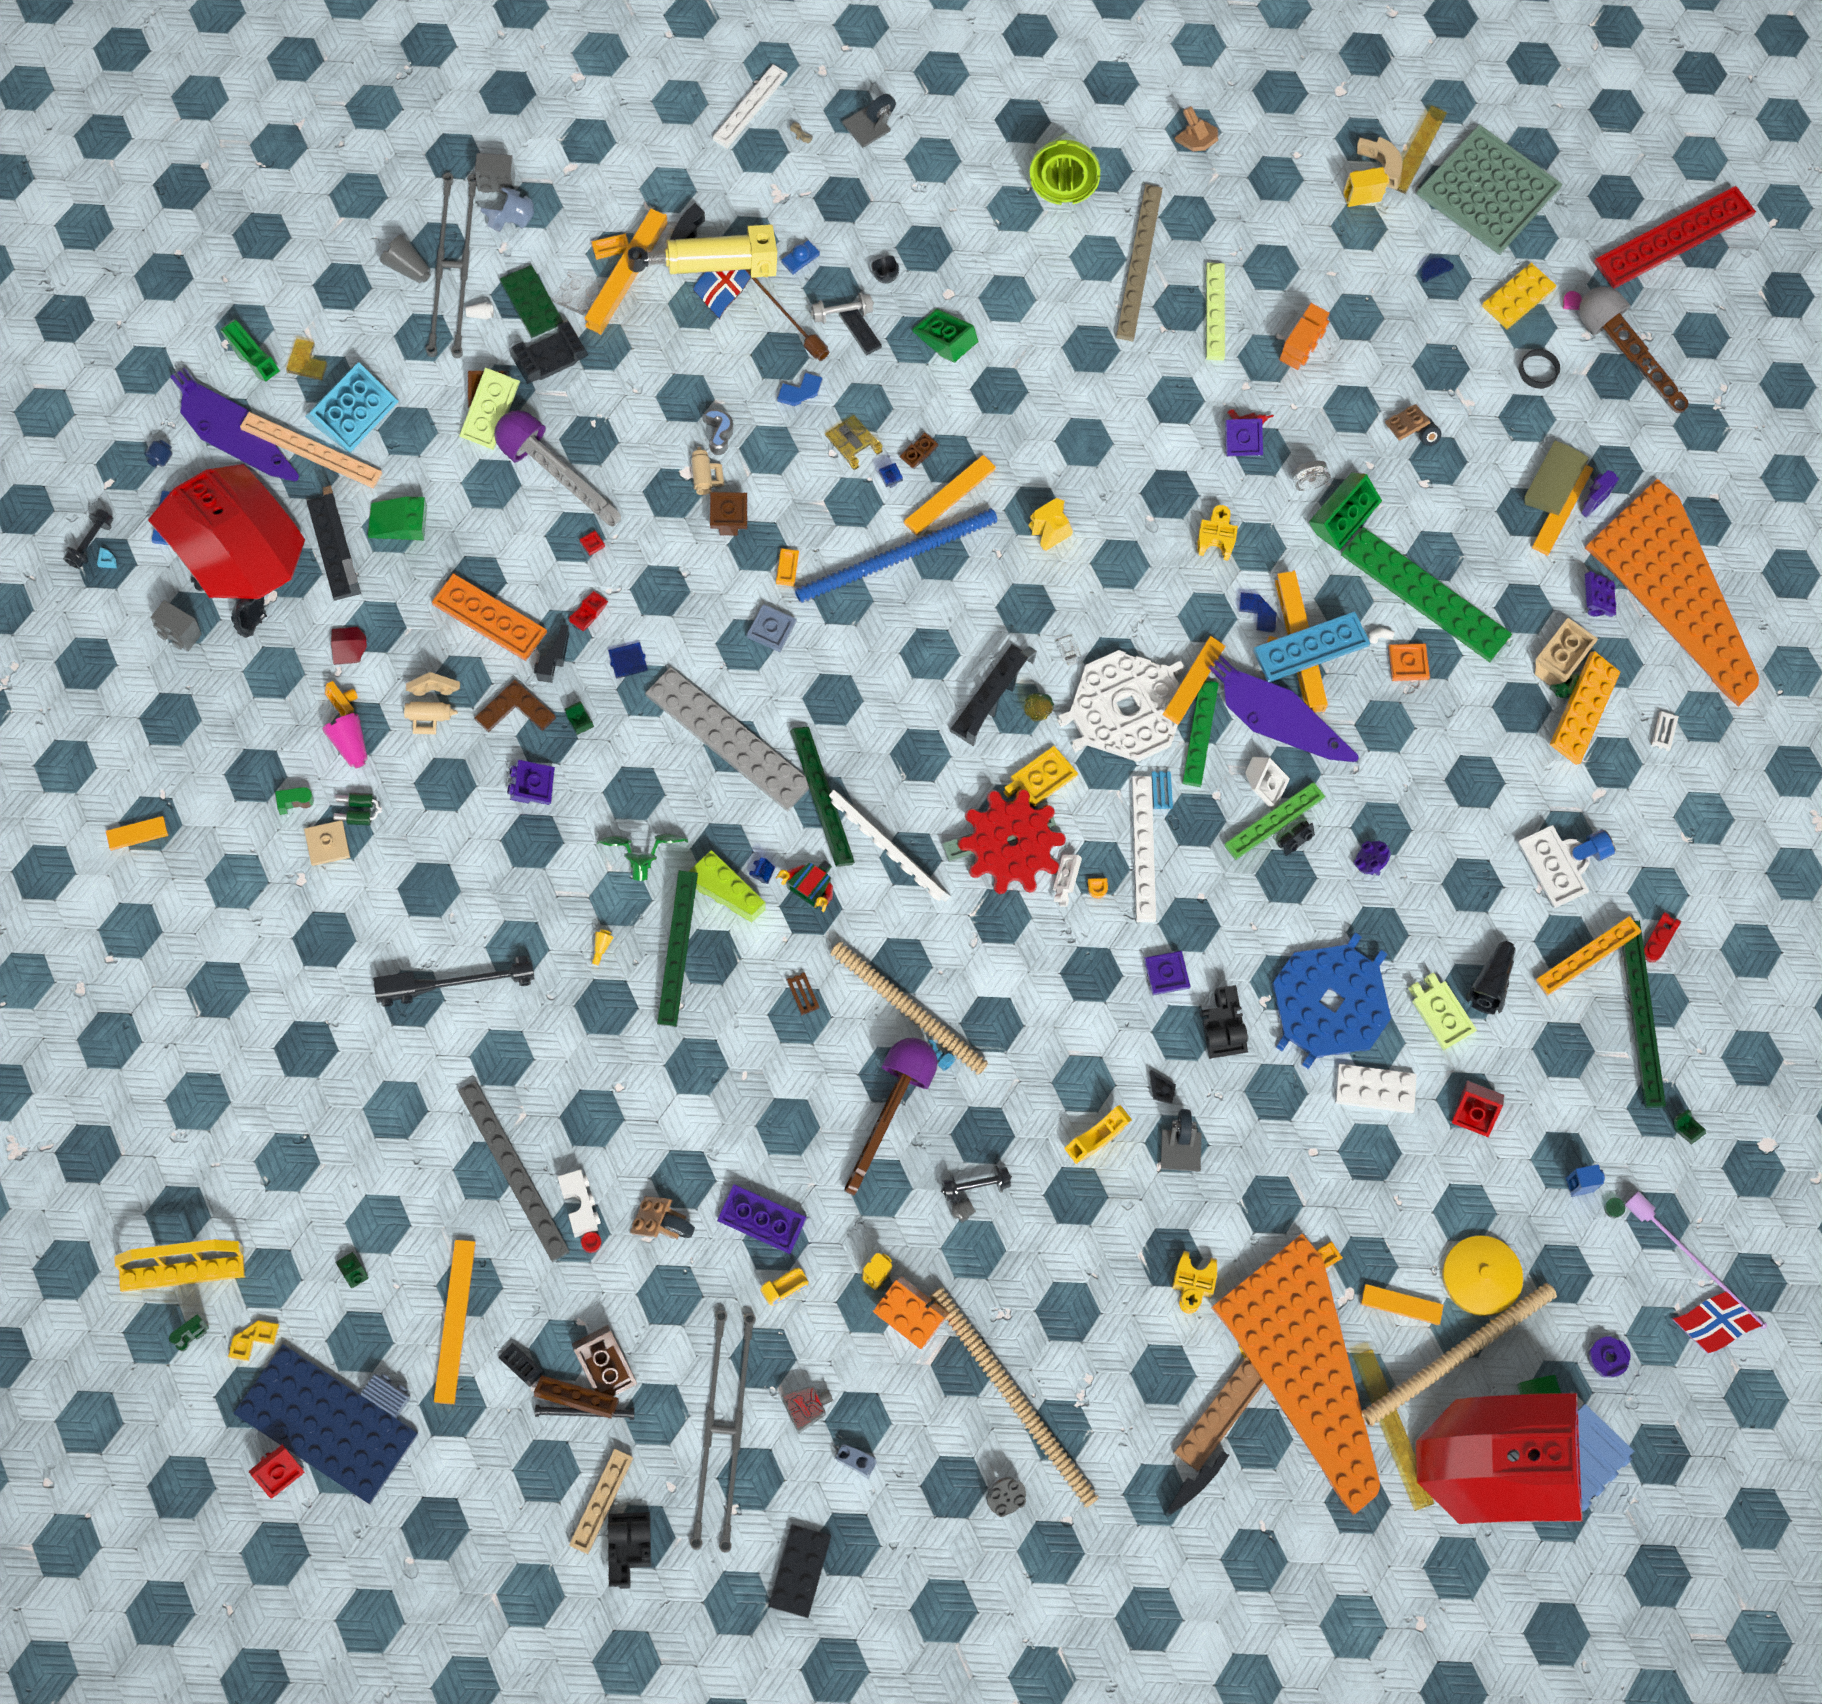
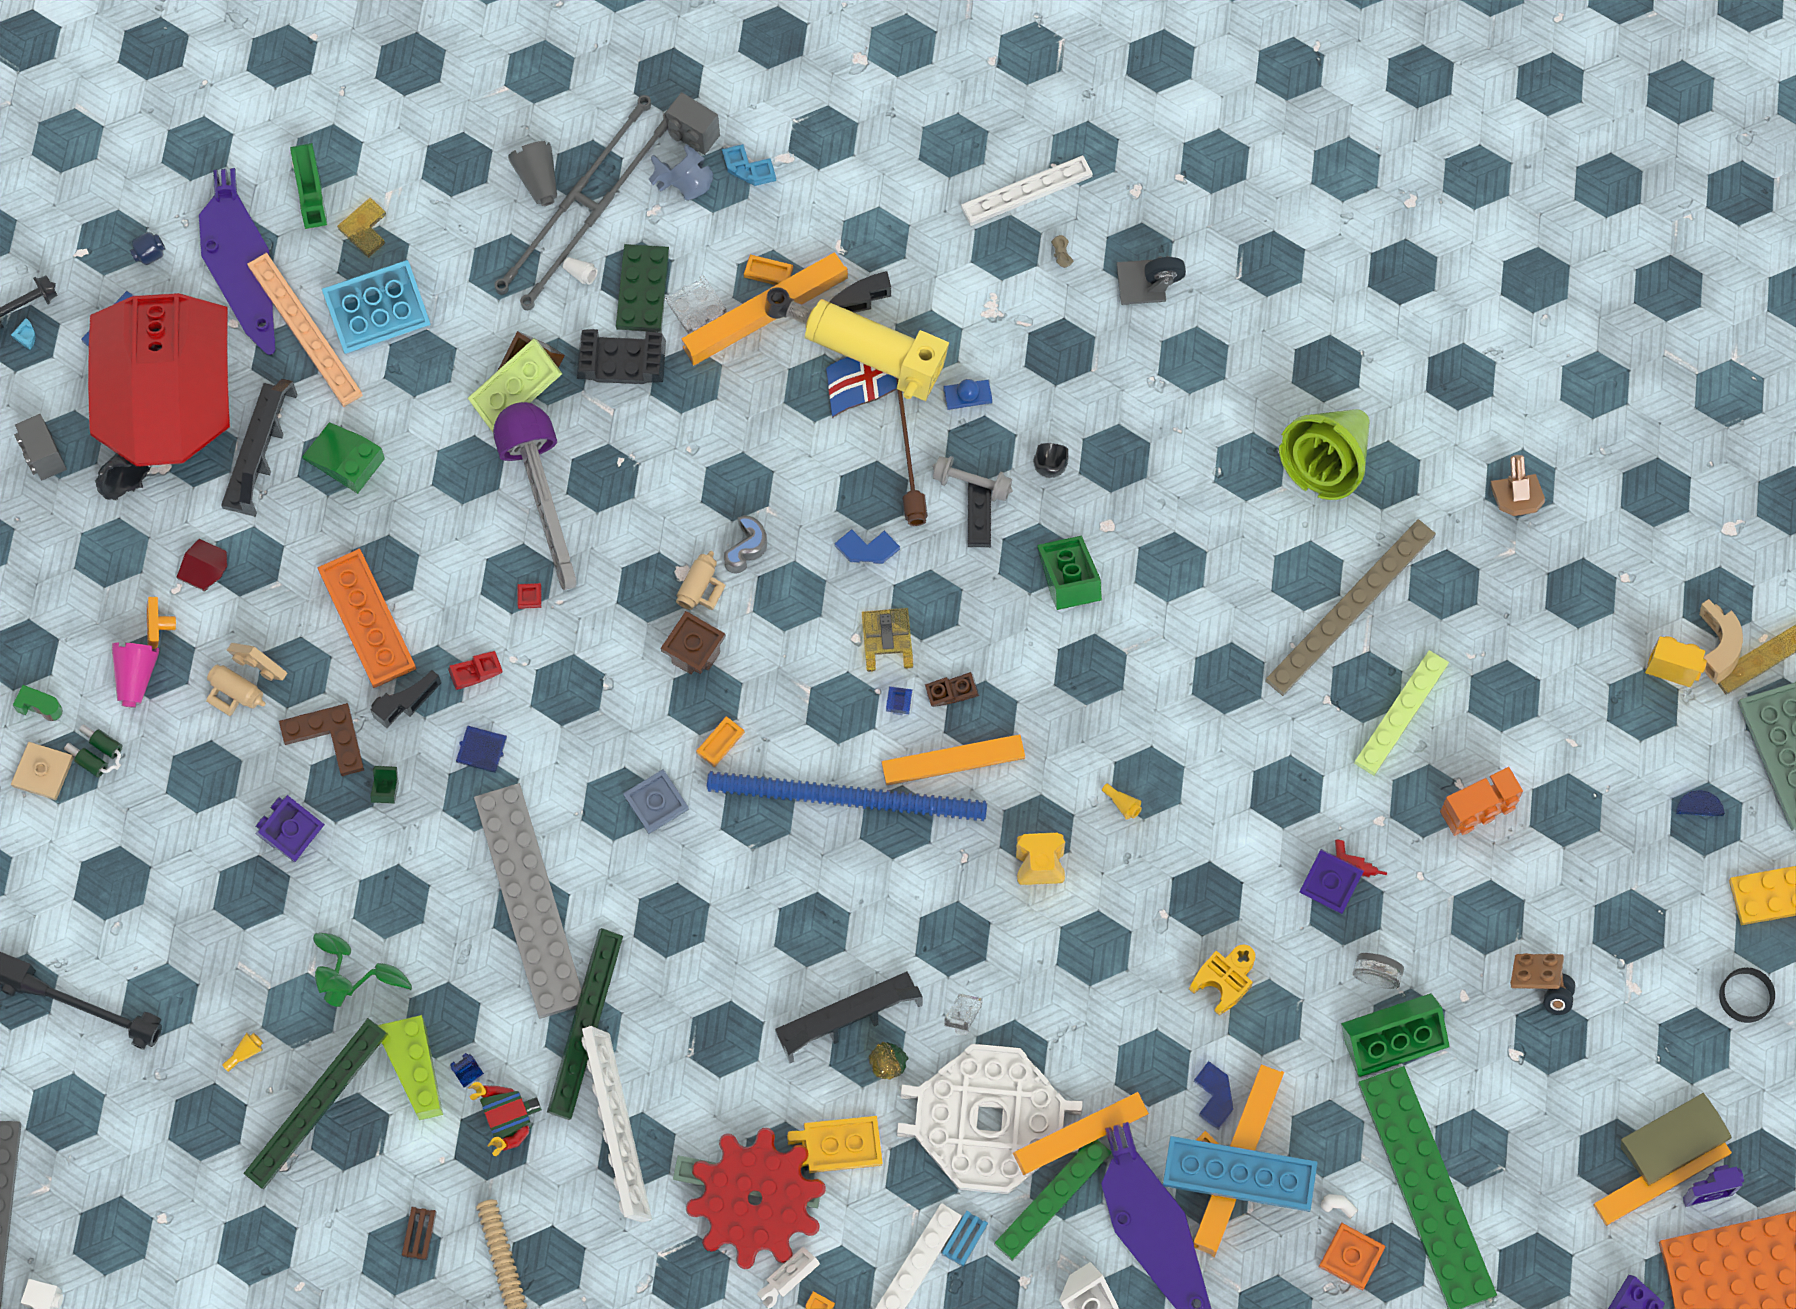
camera: 40 degrees right, 0 degrees up
none -> dark azure tile [722,144,776,186]
none -> yellow cone [1102,783,1142,819]

